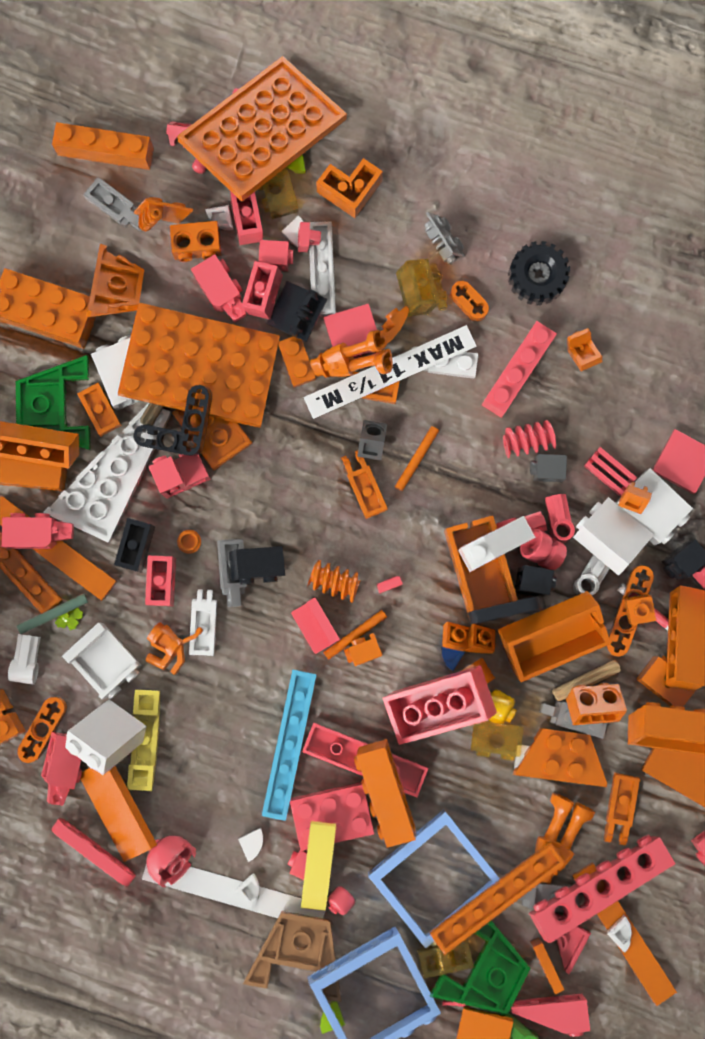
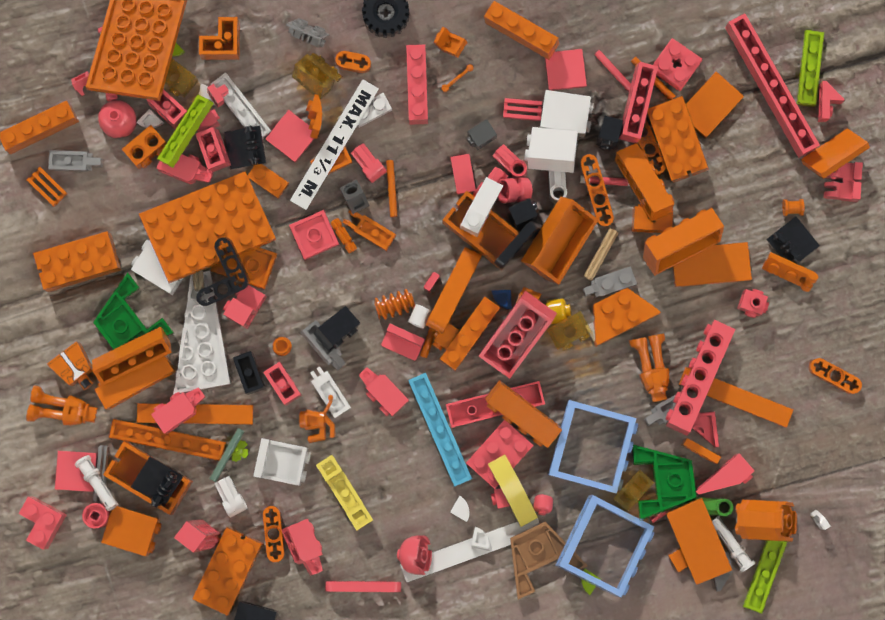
camera: 35 degrees left, 0 degrees up
white brick [65,699,146,775] -> none
orange plate [77,383,122,437] -> none
orange tile [80,766,157,862] -> none
orange wing [87,244,144,317] -> none
orange hinge [134,197,193,231] -> none
orange piece [310,330,393,378] -> none
orange tile [429,842,566,955] -> none
orange slope [442,622,495,654] -> none
coral piece [503,420,556,458] -> none
orange brick [566,683,627,725] -> none
orange hinge [604,772,640,845] -> none
white tile [606,915,631,953] -> none
orange tile [618,481,652,514] -> none
orange brick [624,594,657,625] -> none
none -> orange tile [27,167,68,207]
none -> coral cylinder [98,100,137,139]
none -> lime plate [157,95,214,168]
none -> coral tile [289,210,339,260]
none -> orange axle [330,218,357,254]
none -> coral piece [351,143,387,183]
none -> coral hinge [359,368,409,417]
none -> white piece [408,304,432,329]
none -> orange beam [425,247,482,334]
none -> orange brick [440,296,500,371]
none -> orange hinge [441,64,474,92]
none -> coral tile [451,154,476,195]
none -> orange brick [484,1,559,60]

